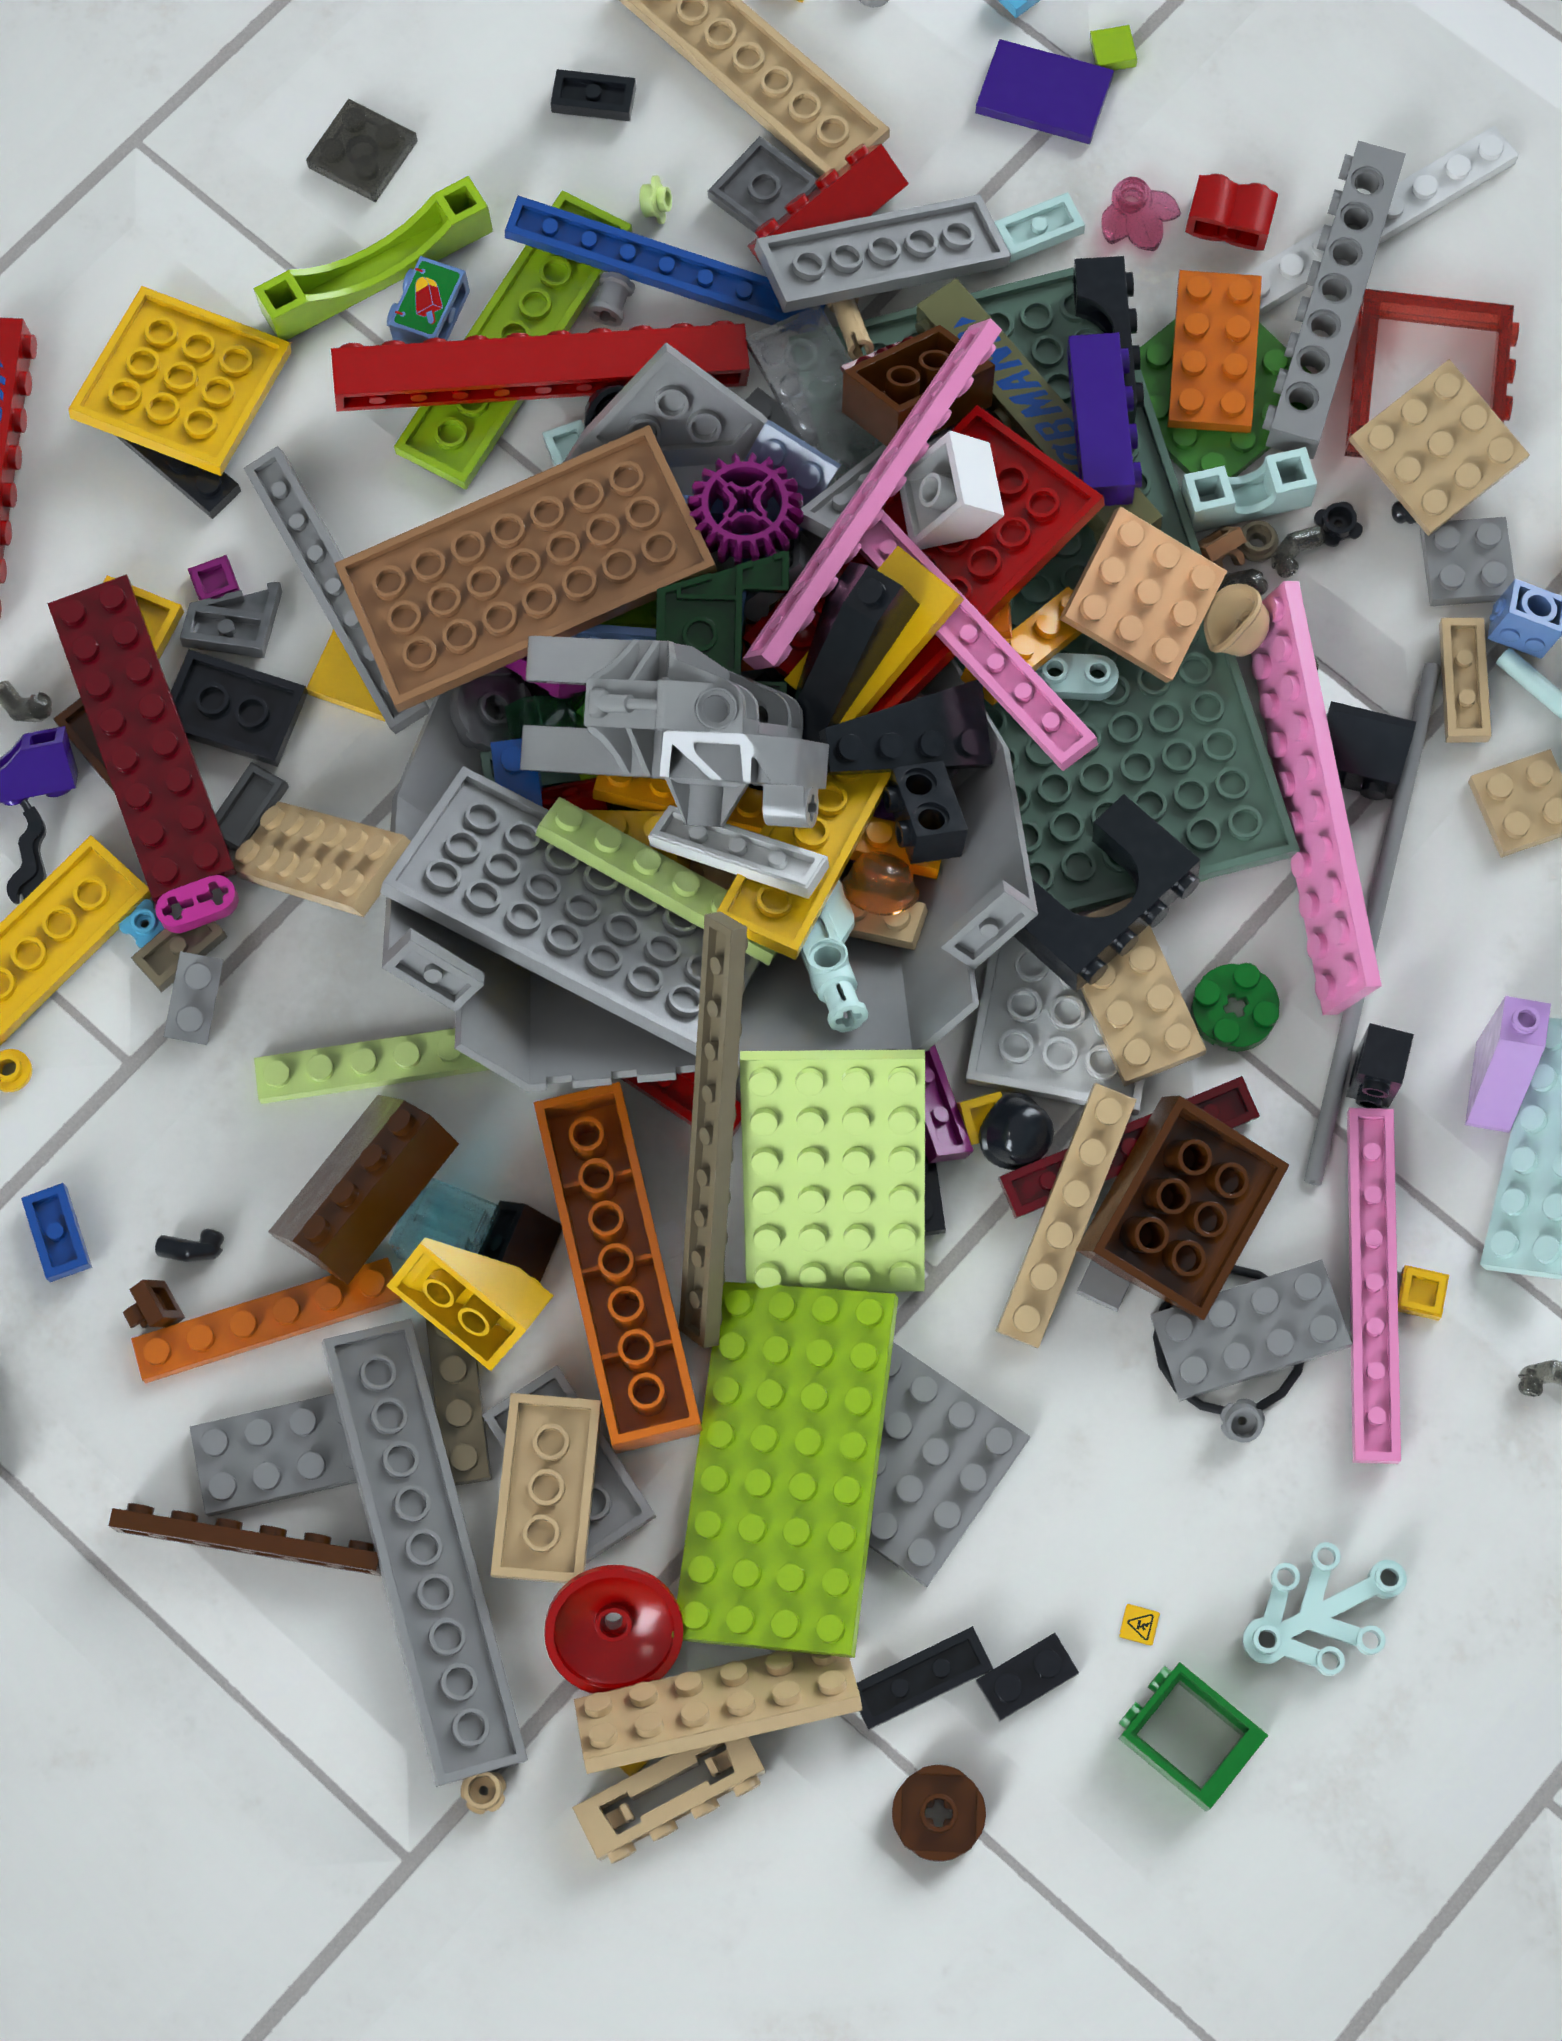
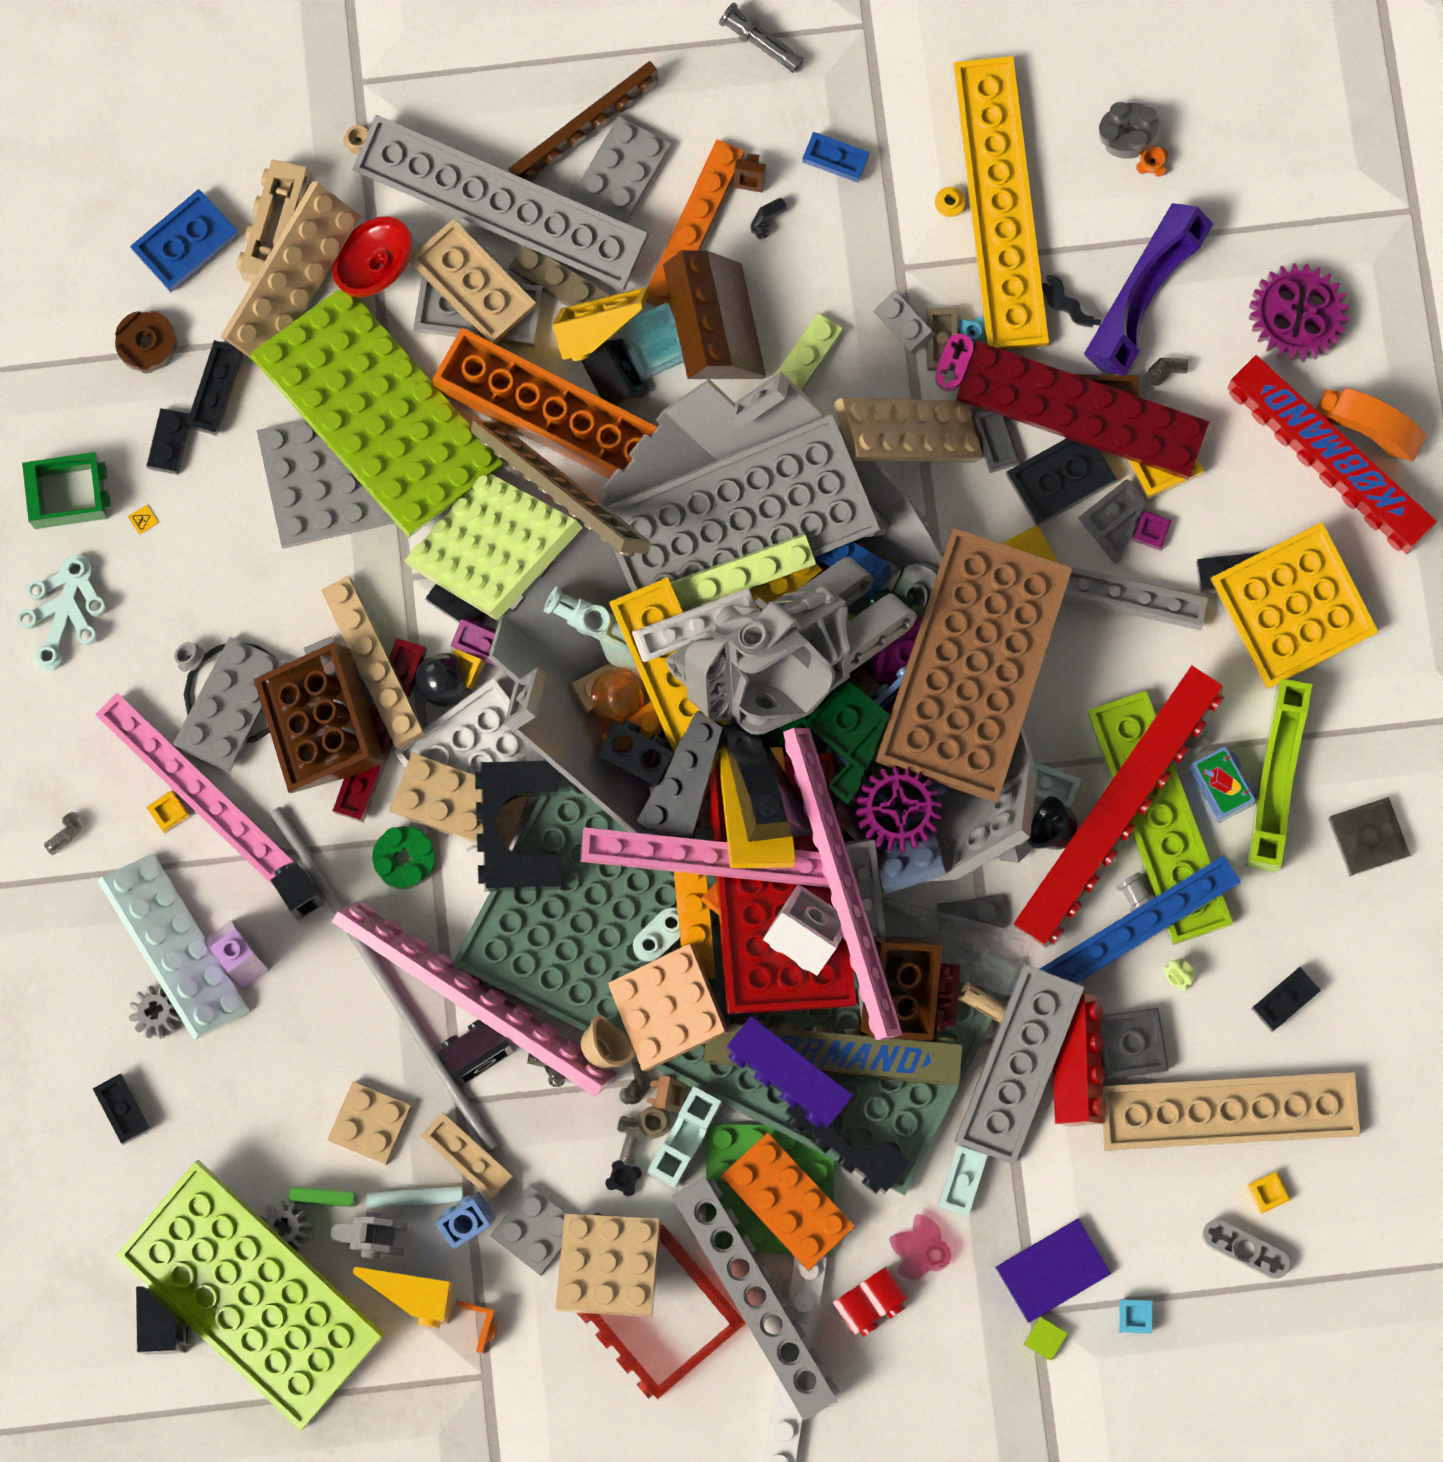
camera: 130 degrees right, 5 degrees up
none -> blue plate [130,189,239,293]

